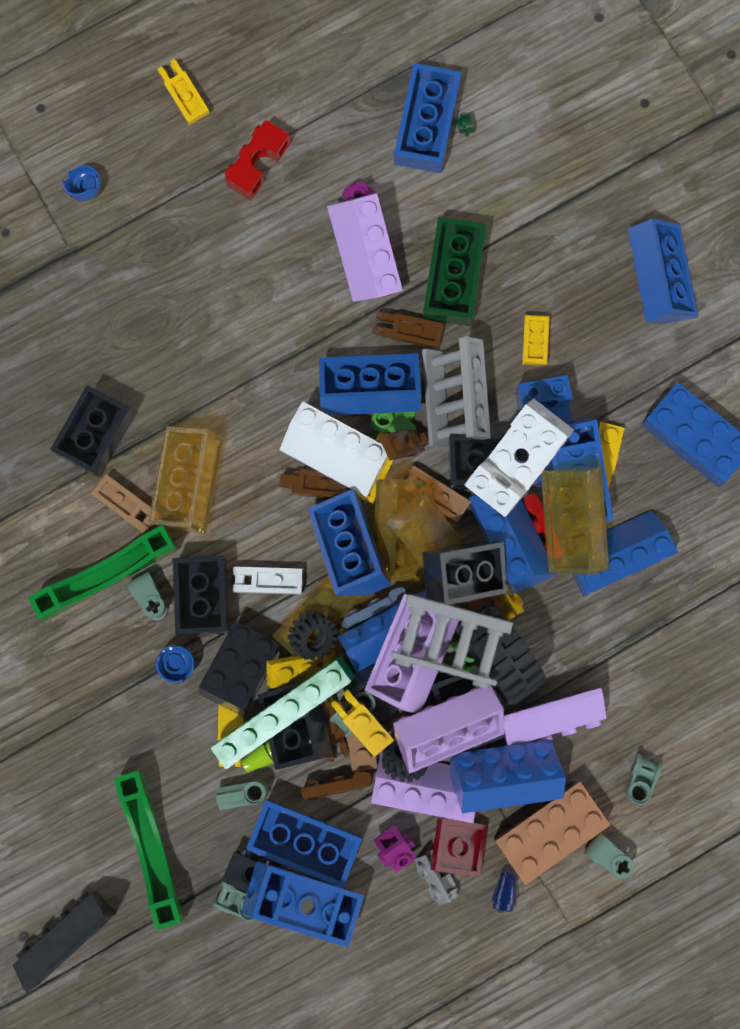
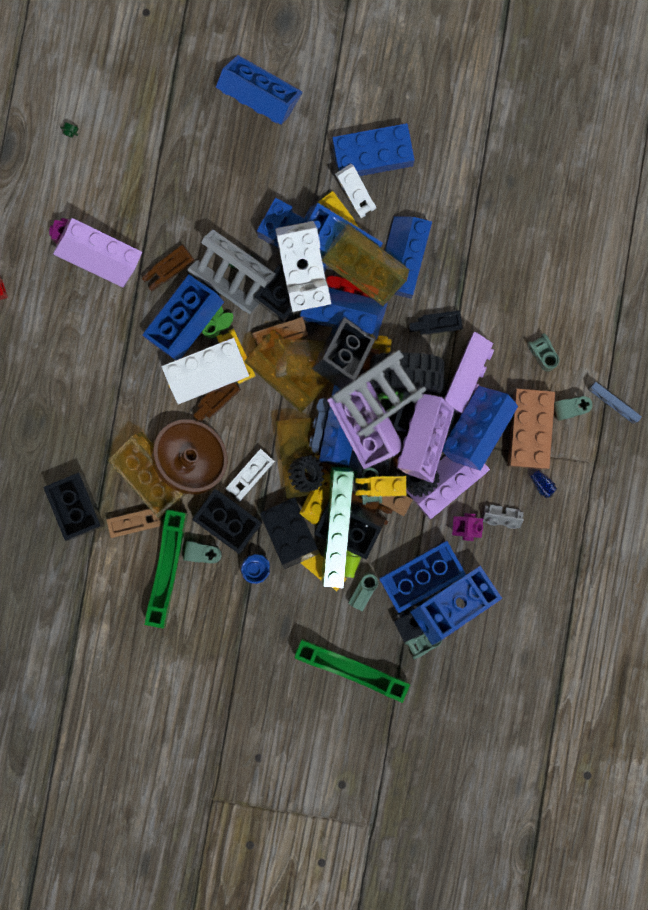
camera: 55 degrees left, 5 degrees up
black slope [13,891,116,993] -> none
reddish brown hinge [301,772,372,801] -> none
blue slope [308,489,391,596] -> none
reddish brown hinge [379,429,429,460] -> none
blue brick [394,63,461,174] -> none
dark green brick [422,217,487,326] -> none
plate [430,818,487,877] -> none
yellow plate [522,315,549,366] -> none
none -> reddish brown dish [151,419,228,494]
none -> white plate [335,164,376,219]
none -> black hinge [409,310,463,335]
none -> sand blue tile [588,382,642,424]

